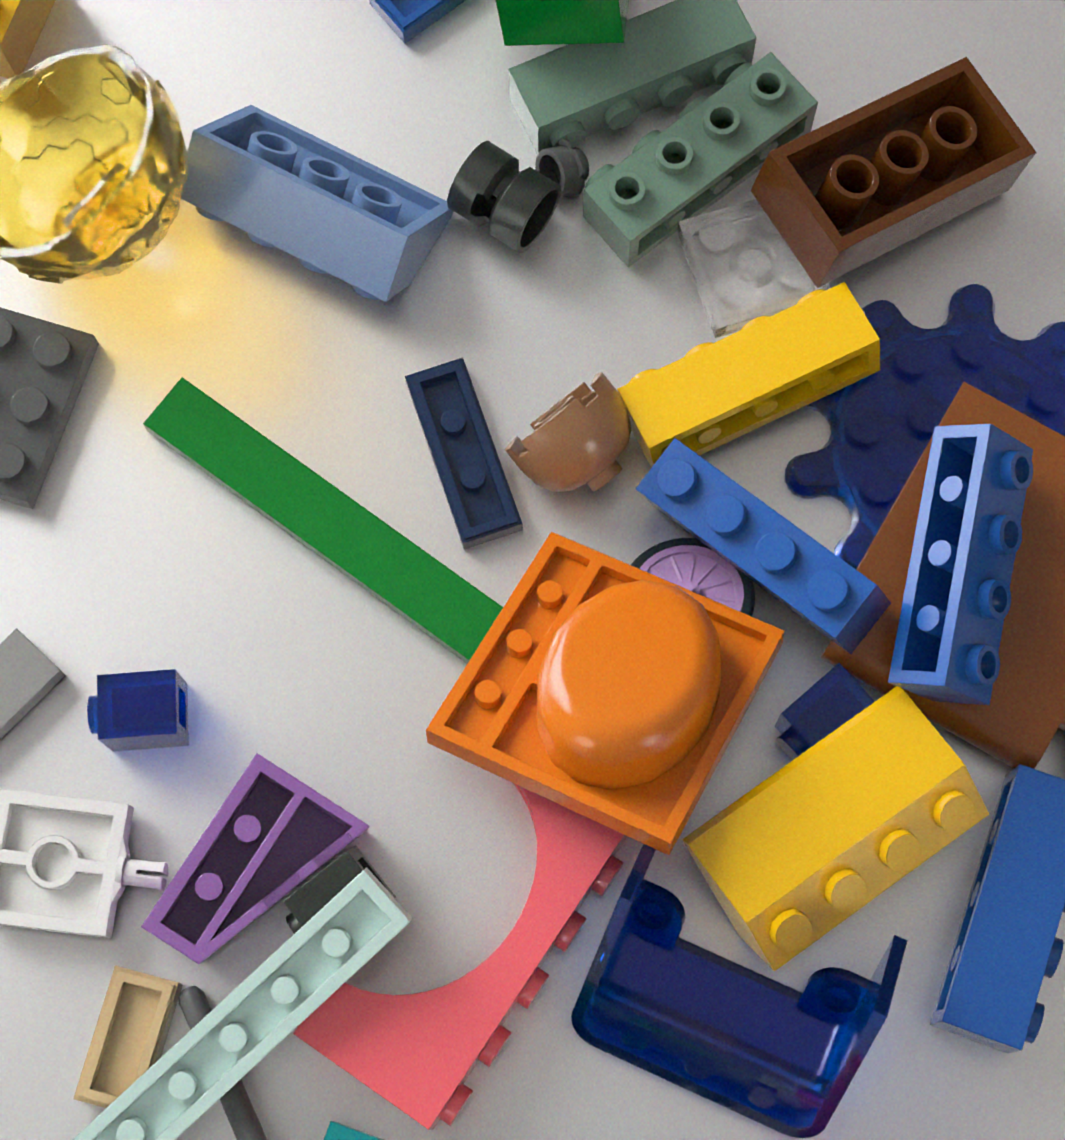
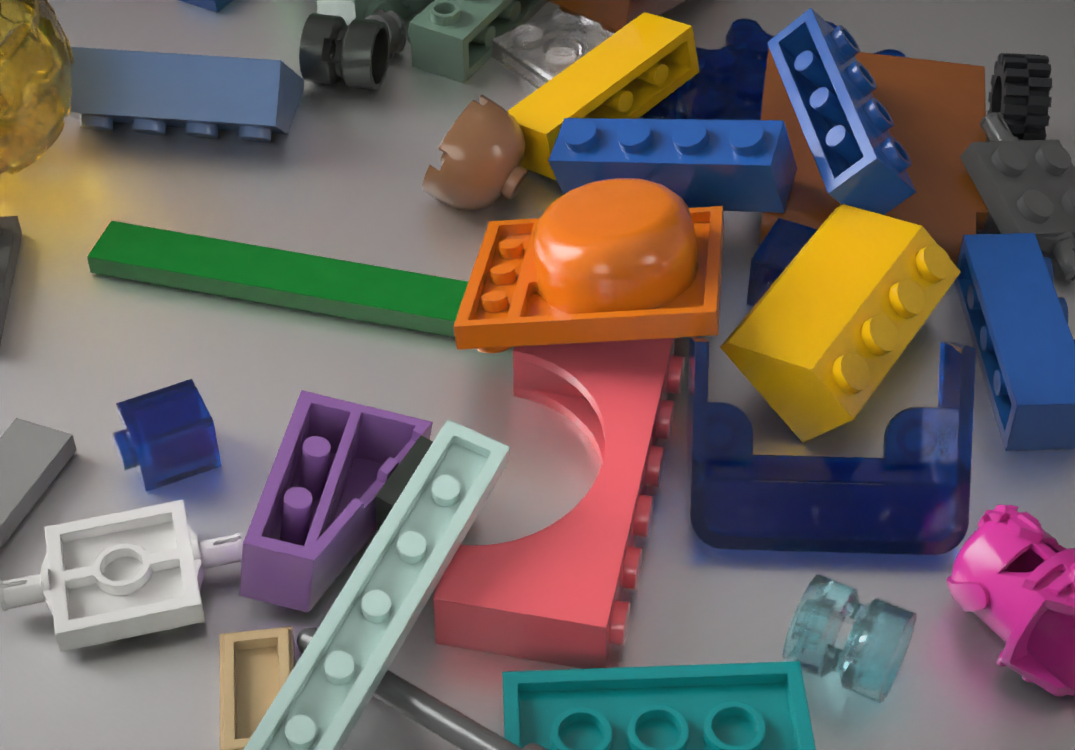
camera: 25 degrees left, 30 degrees down
dark blue tile [405,357,523,550] -> none

